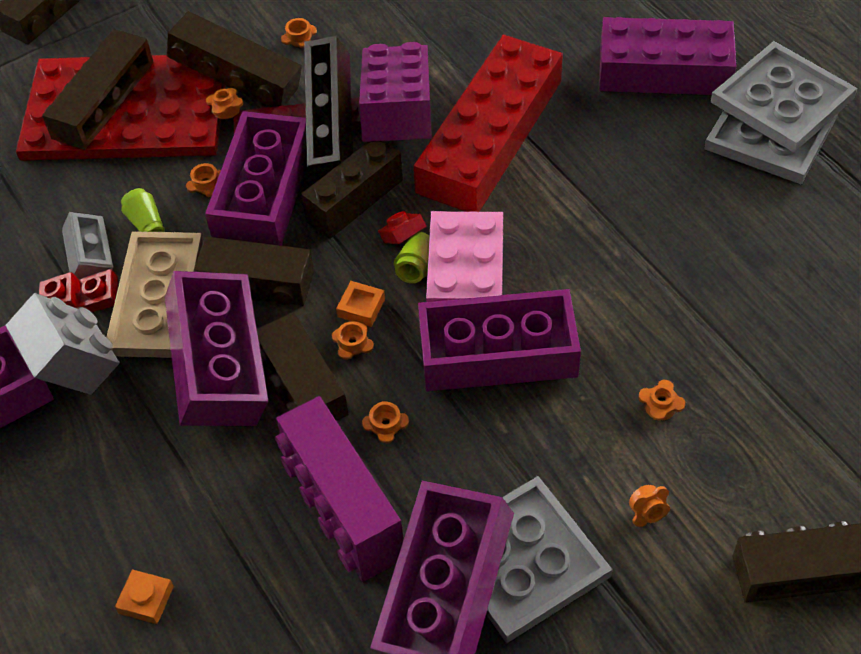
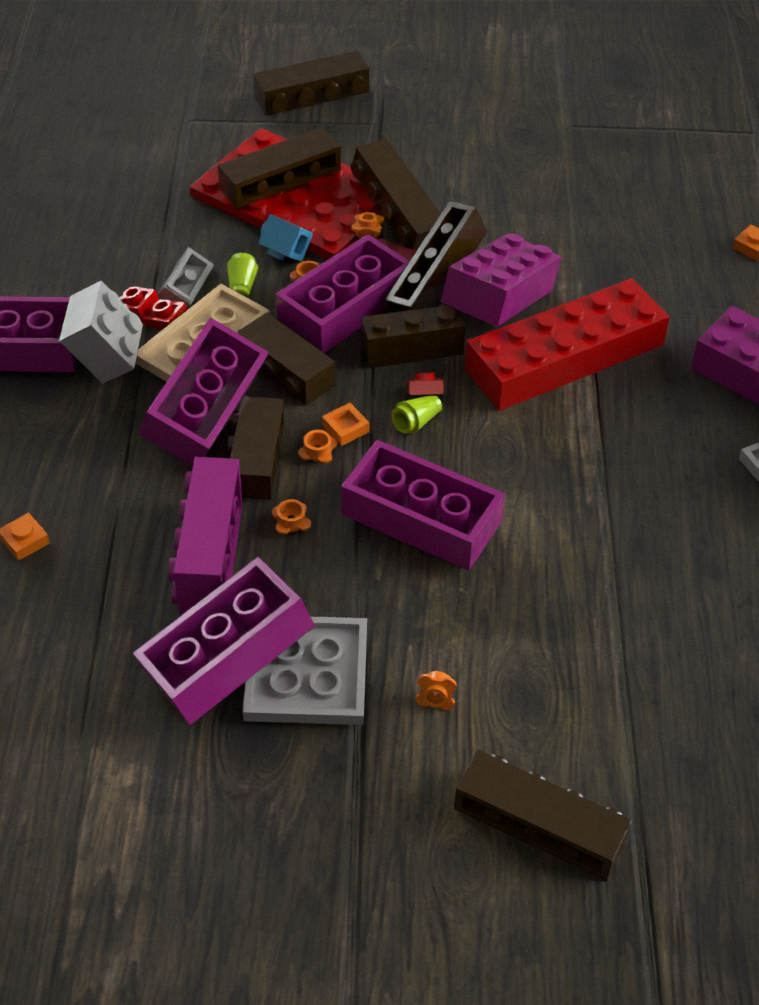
camera: 30 degrees right, 5 degrees down
orange plate [281,18,317,48] -> none
bright pink brick [426,211,503,302] -> none
orange plate [638,380,685,420] -> none
none -> dark azure brick [258,214,313,262]

